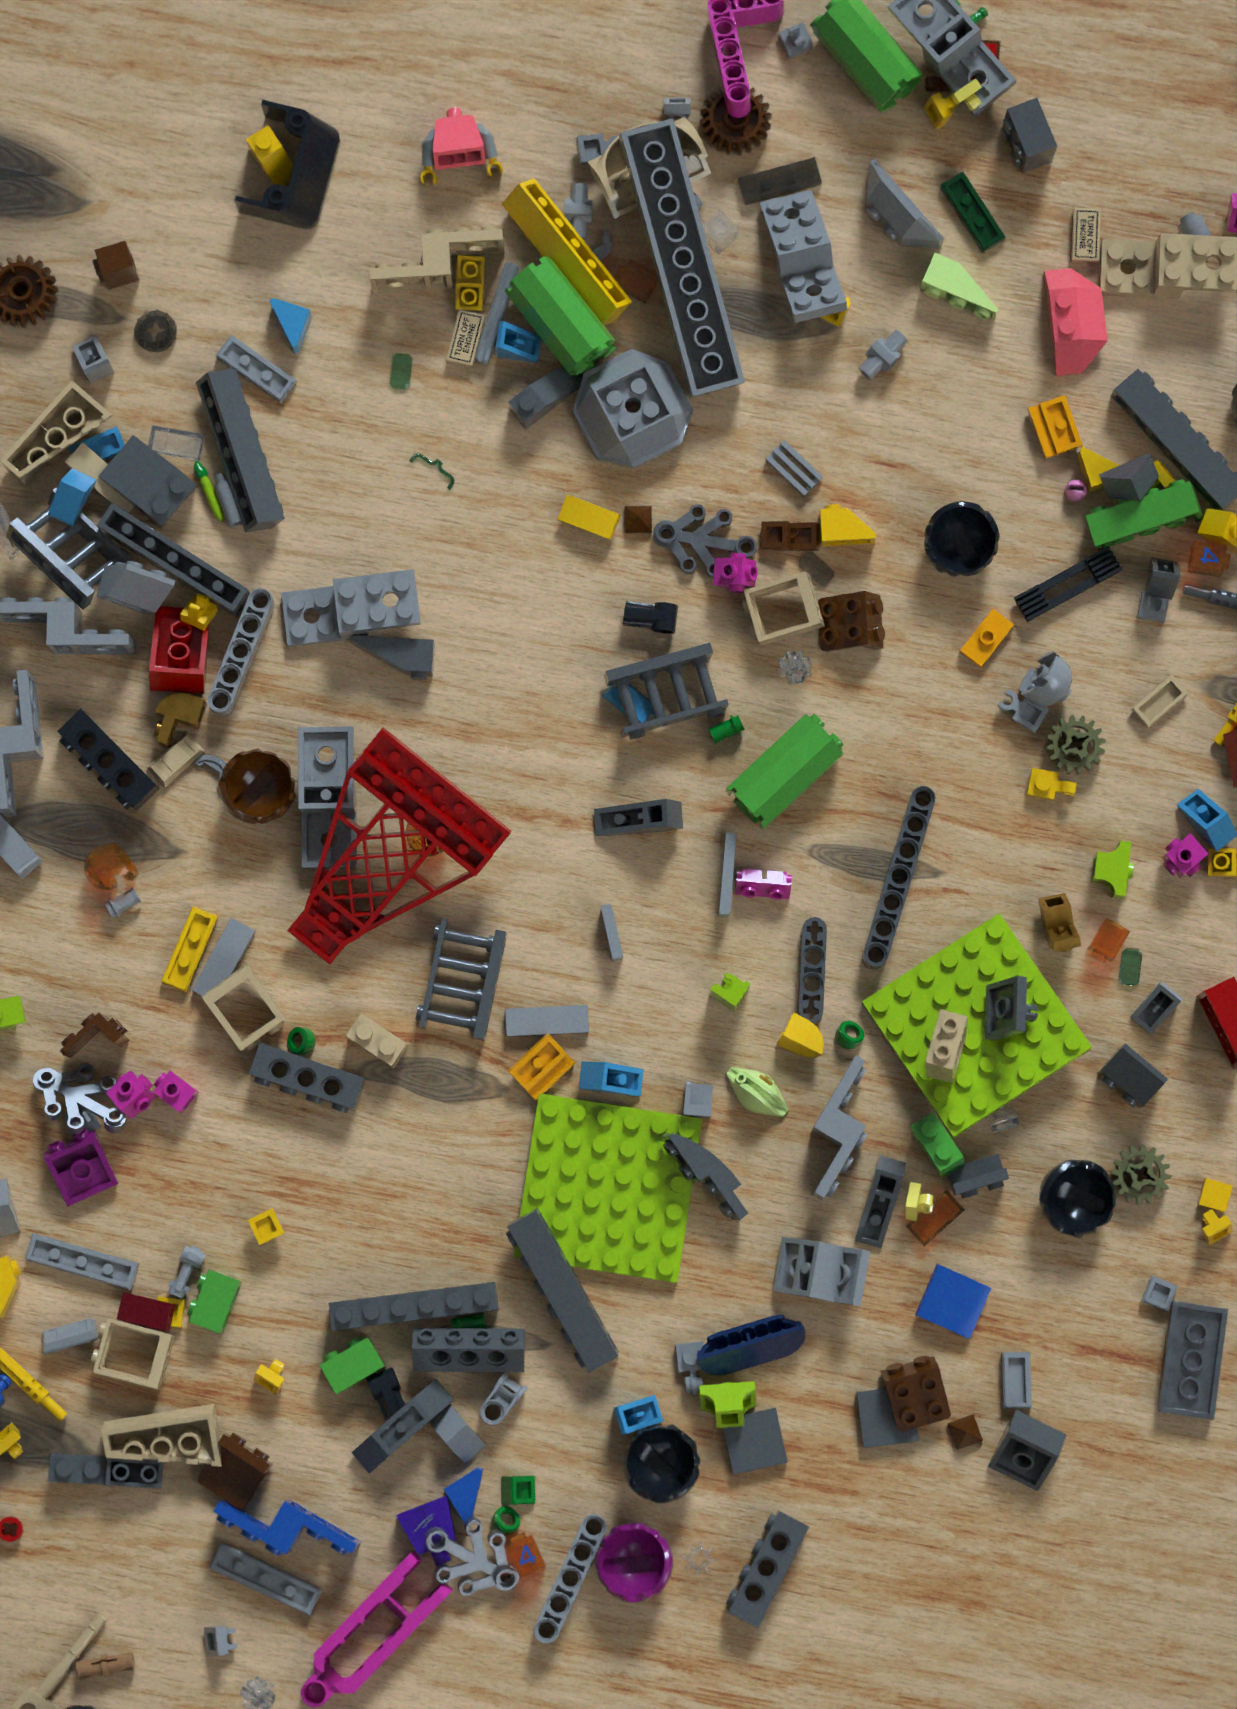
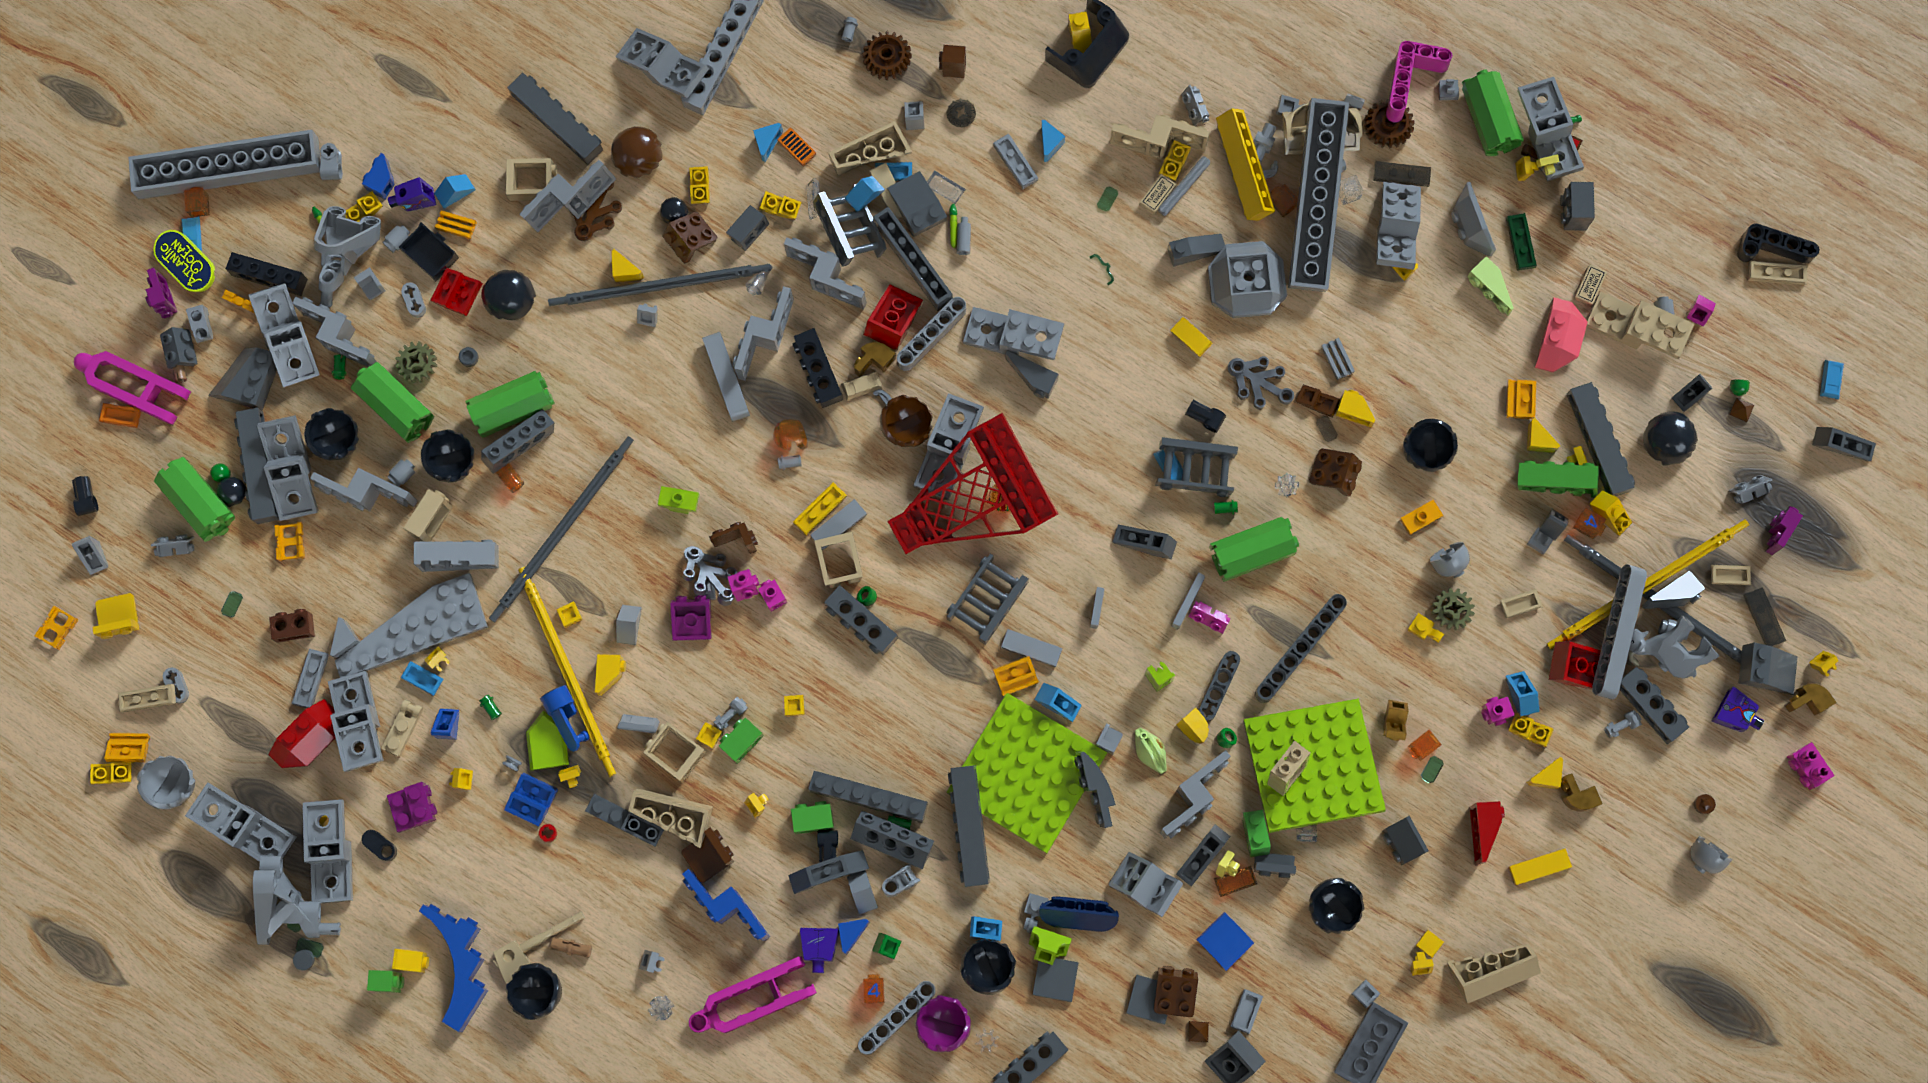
camera: 25 degrees right, 5 degrees down
light grey tile [25,1233,140,1290] -> none
light grey slope [96,561,175,613] -> none
dark red tile [117,1292,176,1331] -> none
yellow tile [180,593,218,630] -> none
dark grey brick [195,369,285,533] -> none
light grey tile [209,1542,322,1616] -> none
tan brick [346,1013,408,1069] -> none
coral torso [420,108,503,186] -> none
flat silver plant [424,1517,519,1596] -> none
green piece [491,1506,520,1536] -> none
dark azure slope [495,321,541,363] -> none
bright green brick [504,256,616,376] -> none
reddish brown slope [625,506,652,533] -> none
dark pink brick [713,553,758,593] -> none
tan window [742,571,825,645] -> none
light grey axle [858,330,908,380] -> none
dark grey tile [985,976,1038,1041] -> none
light grey plate [998,690,1050,734] -> none
black container [1014,546,1122,622] -> none
bright pink hinge [1065,479,1087,502] -> none
lime brick [1091,841,1134,899] -> none
dark grey slope [1099,453,1159,501] -> none
olive gear [1110,1144,1172,1205] -> none
light grey slope [1130,981,1183,1034] -> none
none -> light grey hinge [1181,85,1210,126]

